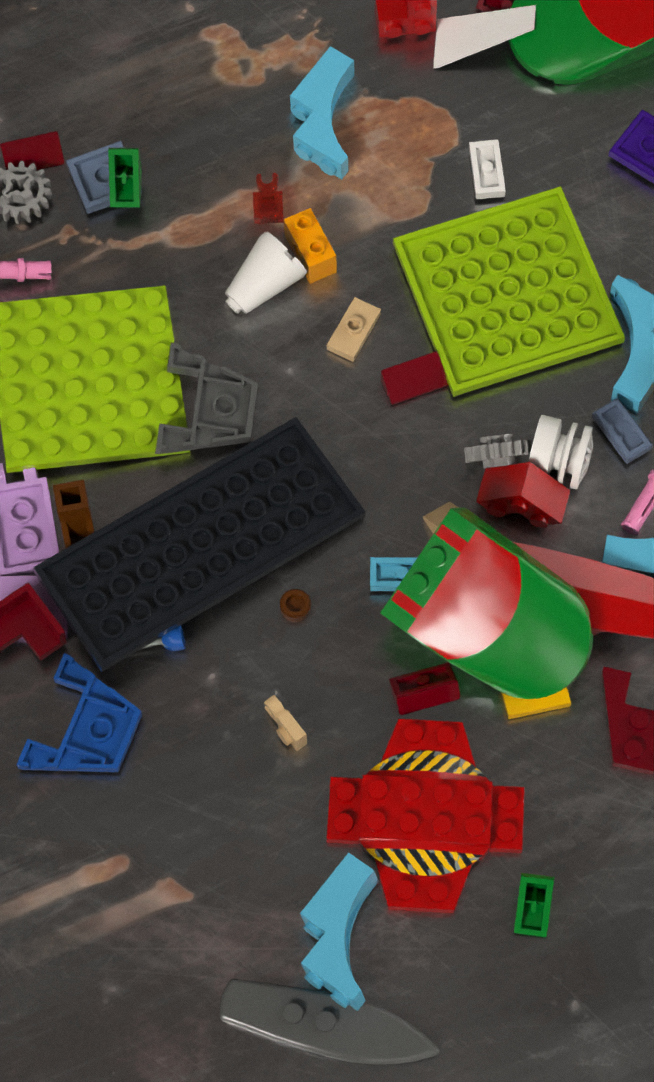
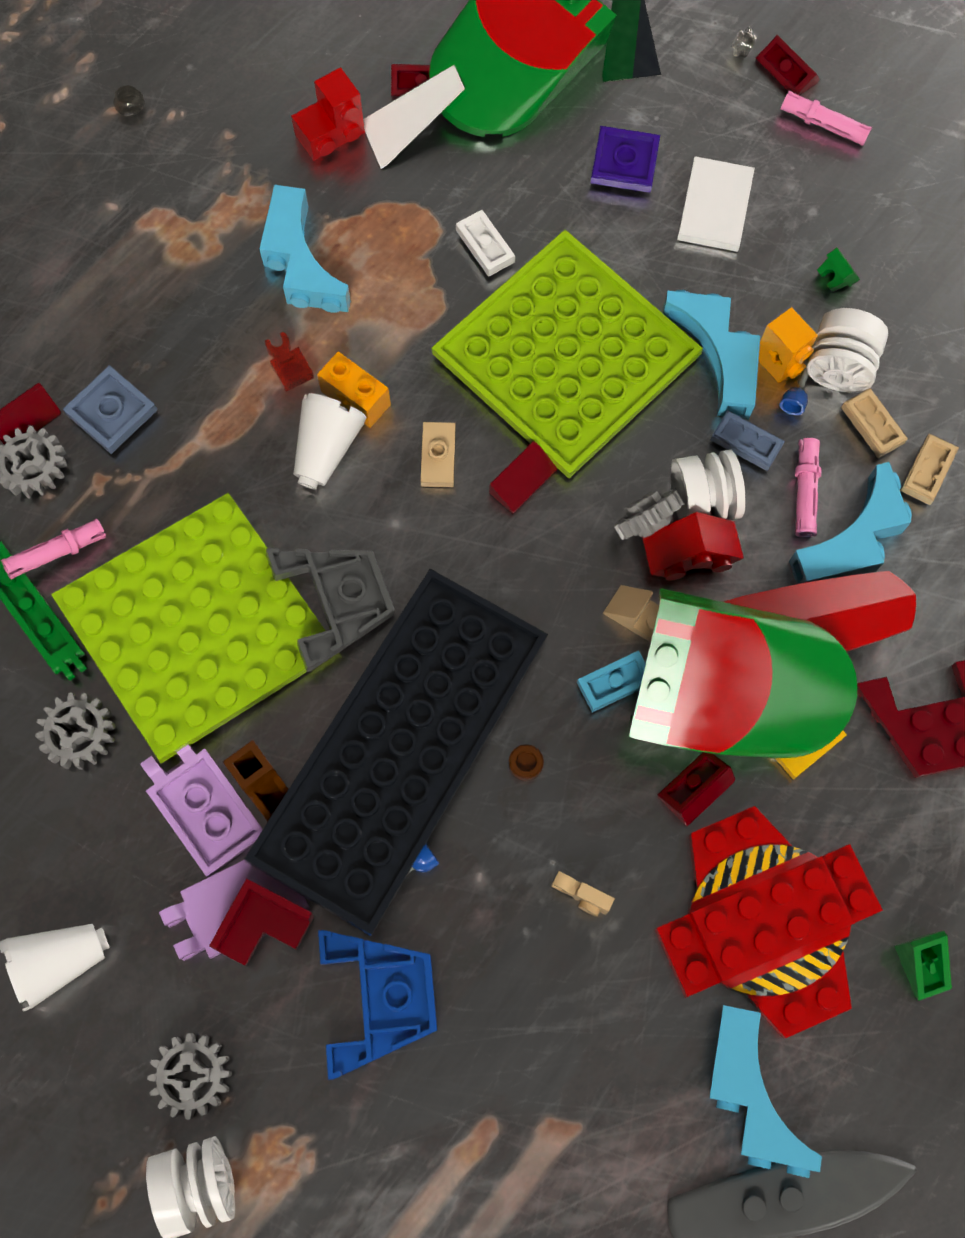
camera: 30 degrees left, 5 degrees up
green slope [108,148,142,208] -> none

